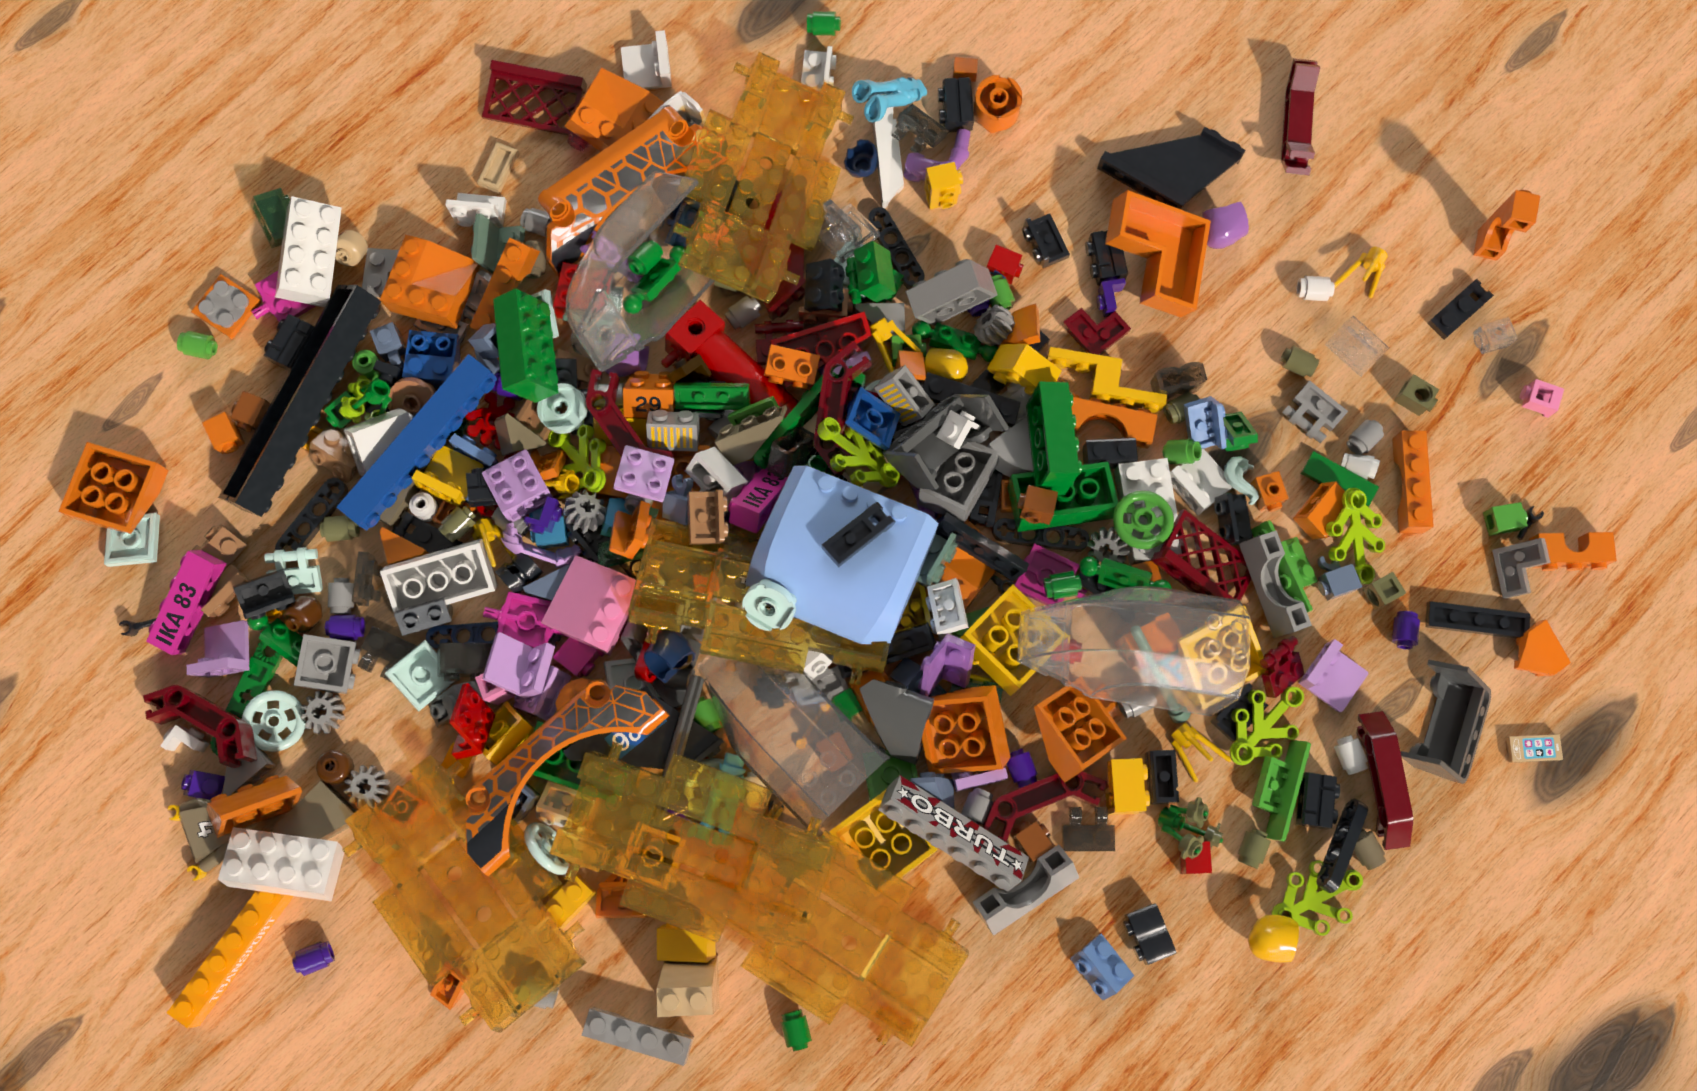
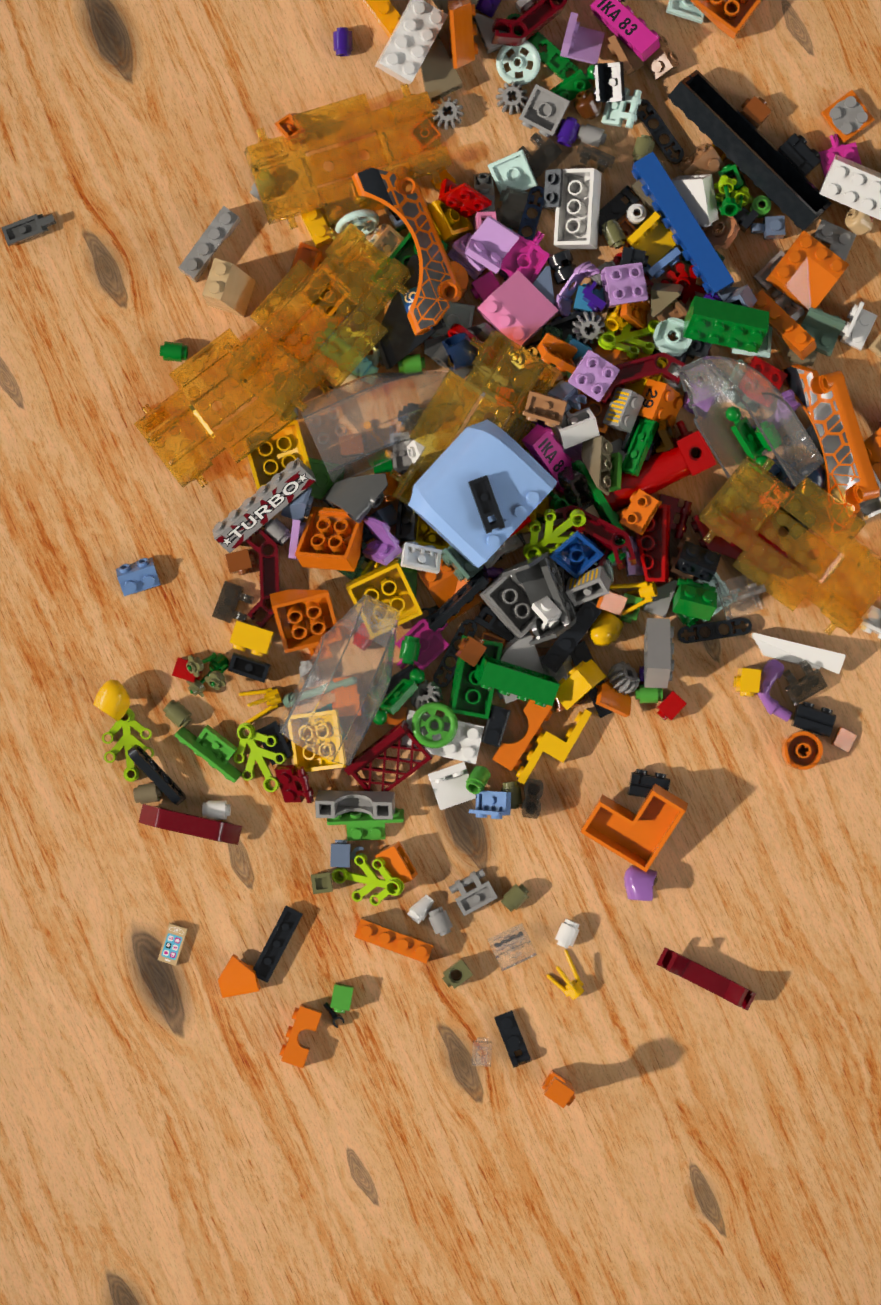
camera: 115 degrees right, 10 degrees up
bright green brick [177,331,218,359] -> none
orange brick [202,412,245,454] -> none
reddish brown head [316,750,354,784] -> none
orange slope [379,527,429,565] -> none
blue slope [402,330,461,388] -> none
yellow plant [472,518,514,567] -> none
light grey brick [520,208,552,237] -> none
dark grey axle [649,675,704,827] -> none
yellow brick [657,920,716,963] -> none
light grey brick [724,296,762,330] -> none
light aqua plate [742,579,797,631] -> none
dark blue hair [844,139,878,178] -> none
medium azure piece [852,77,927,123] -> none
green plate [912,321,999,362] -> none
light grey arch [973,844,1079,936] -> none
dark purple brick [1006,749,1038,788] -> none
black bracket [1022,213,1070,269] -> none
dark red plate [1062,307,1131,355] -> none
black piece [1097,127,1246,210] -> none
dark purple bracket [1097,277,1126,317] -> none
black brick [1123,903,1177,965] -> none
black bracket [1214,493,1253,545] -> none
green slope [1223,411,1258,452] -> none
light aqua piece [1224,456,1259,505] -> none
orange brick [1250,471,1289,512] -> none
black brick [1296,772,1340,829] -> none
lavender bracket [1298,639,1368,712] -> none
green tile [1300,451,1379,507] -> none
dark purple brick [1392,611,1420,650] -> none
dark grey windscreen [1401,660,1491,784] -> none
light grey plate [1492,538,1551,598] -> none
bright pink brick [1520,379,1564,418] -> none

